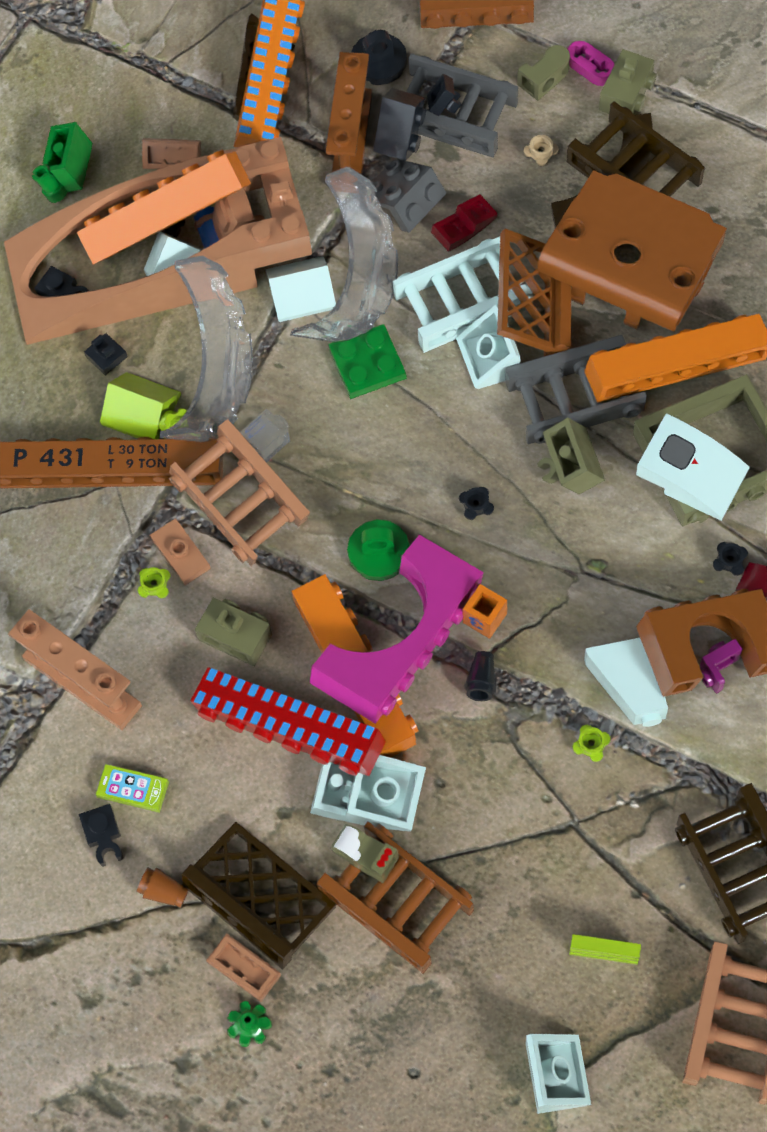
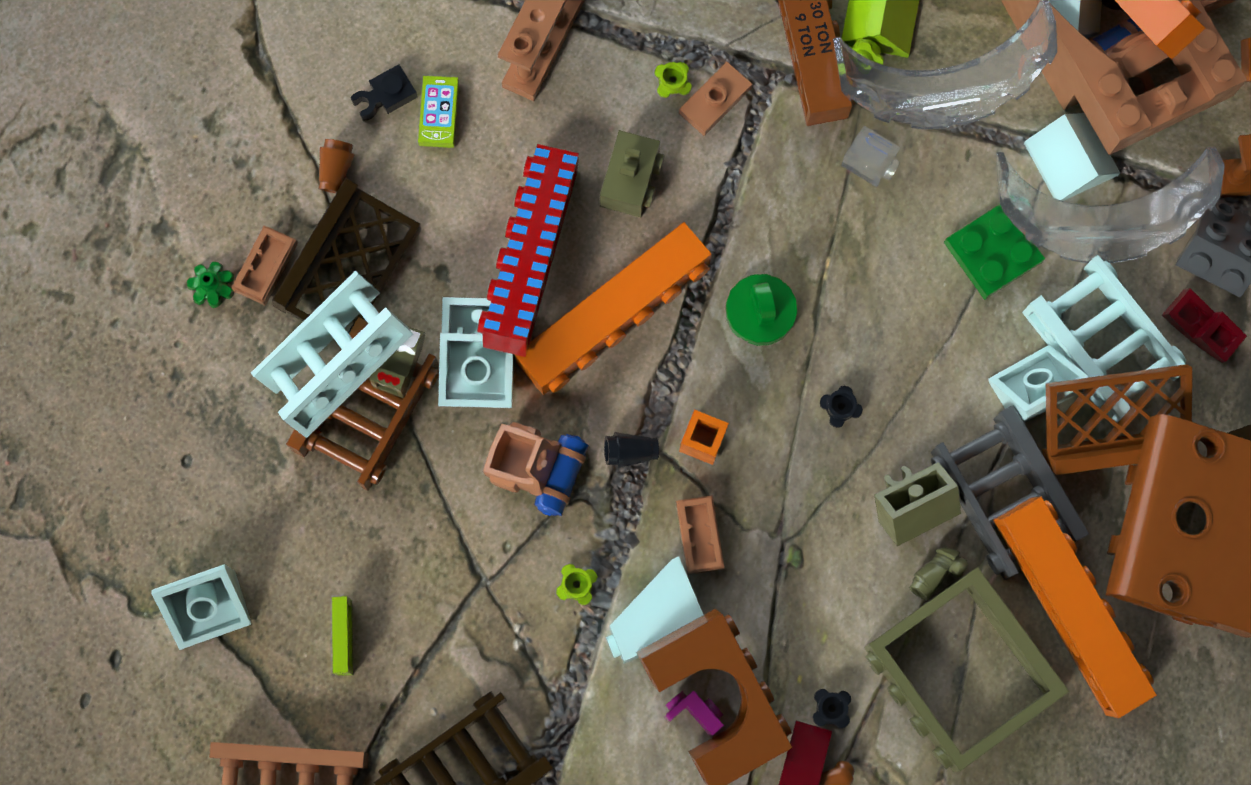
camera: 70 degrees right, 10 degrees up
nougat fence [169,419,310,566] -> none
dark pink arch [310,535,484,724] -> none
light aqua slope [636,413,749,521] -> none
none -> light aqua fence [251,271,413,438]
none -> nougat piece [483,422,589,516]
none -> nougat plate [676,495,725,575]
none -> olive arm [909,547,968,600]

